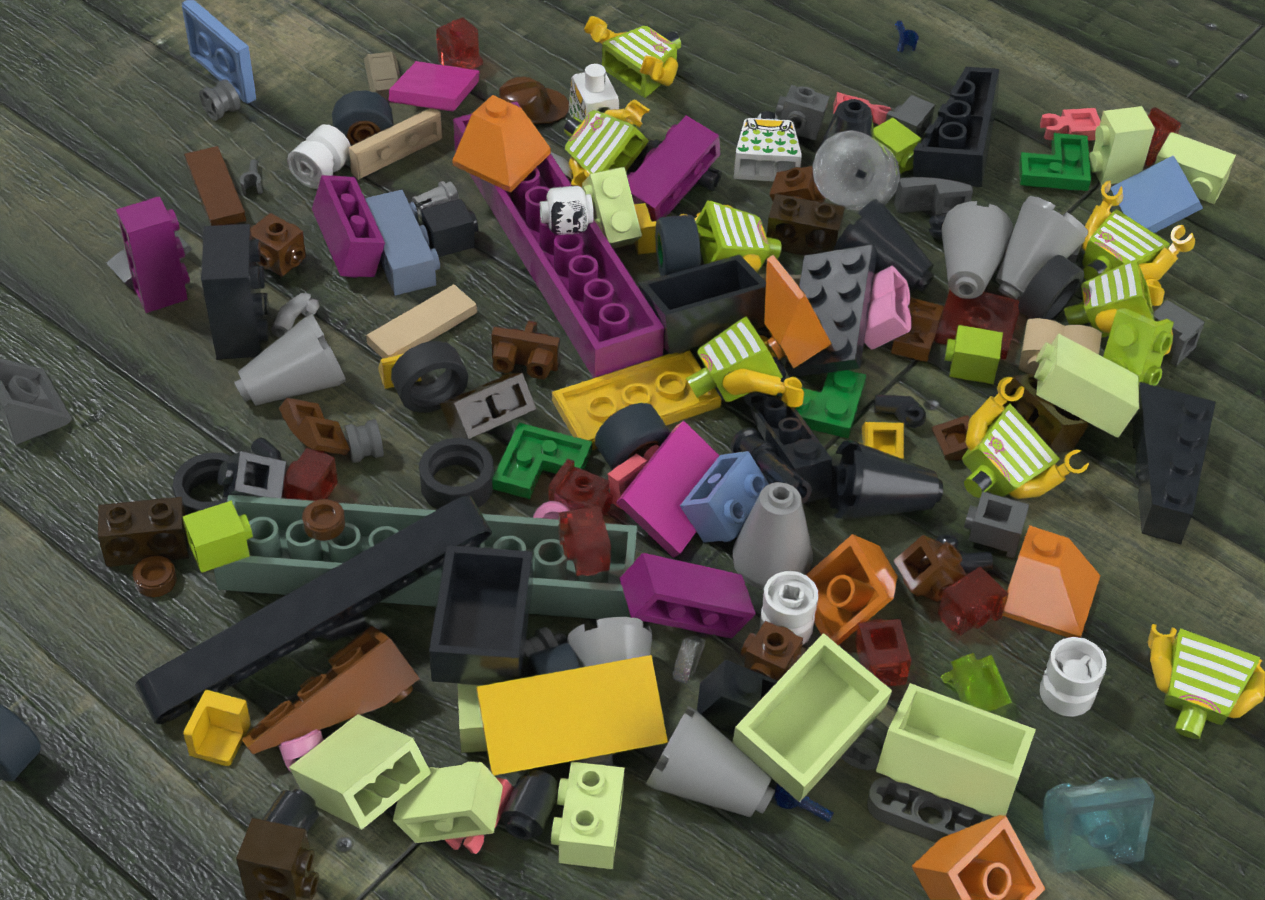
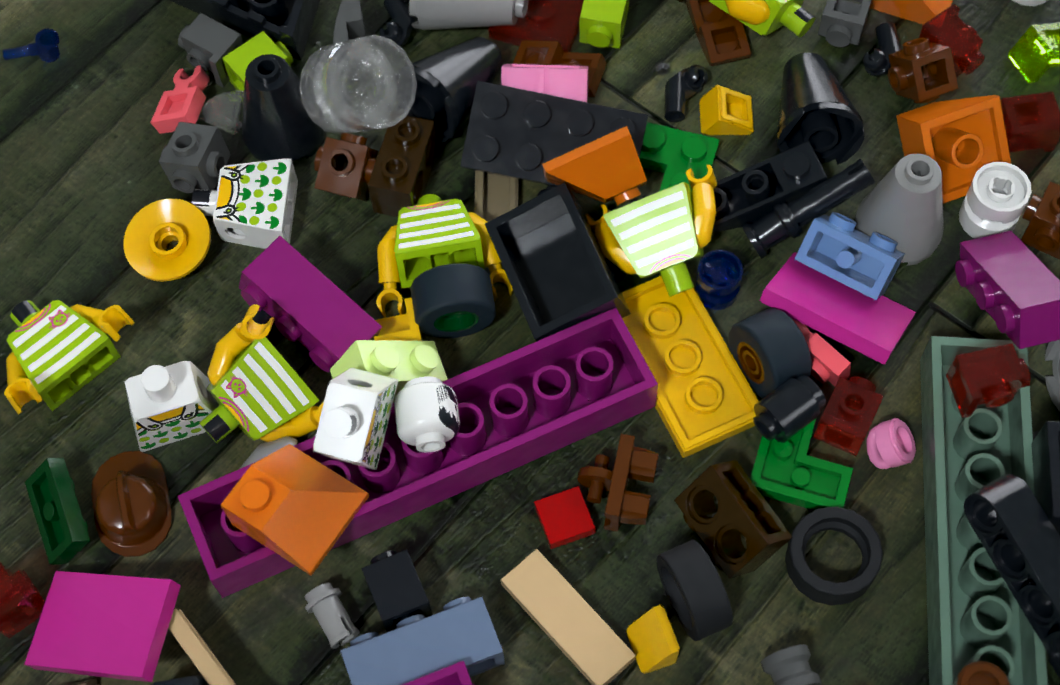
camera: 85 degrees left, 15 degrees up
none -> dark green plate [25,458,90,565]
none -> yellow dish [123,198,211,282]
none -> white torso [313,368,399,470]
none -> red tile [534,486,595,549]
none -> clear blue wheel [695,250,743,310]
none -> black brick [753,375,826,443]

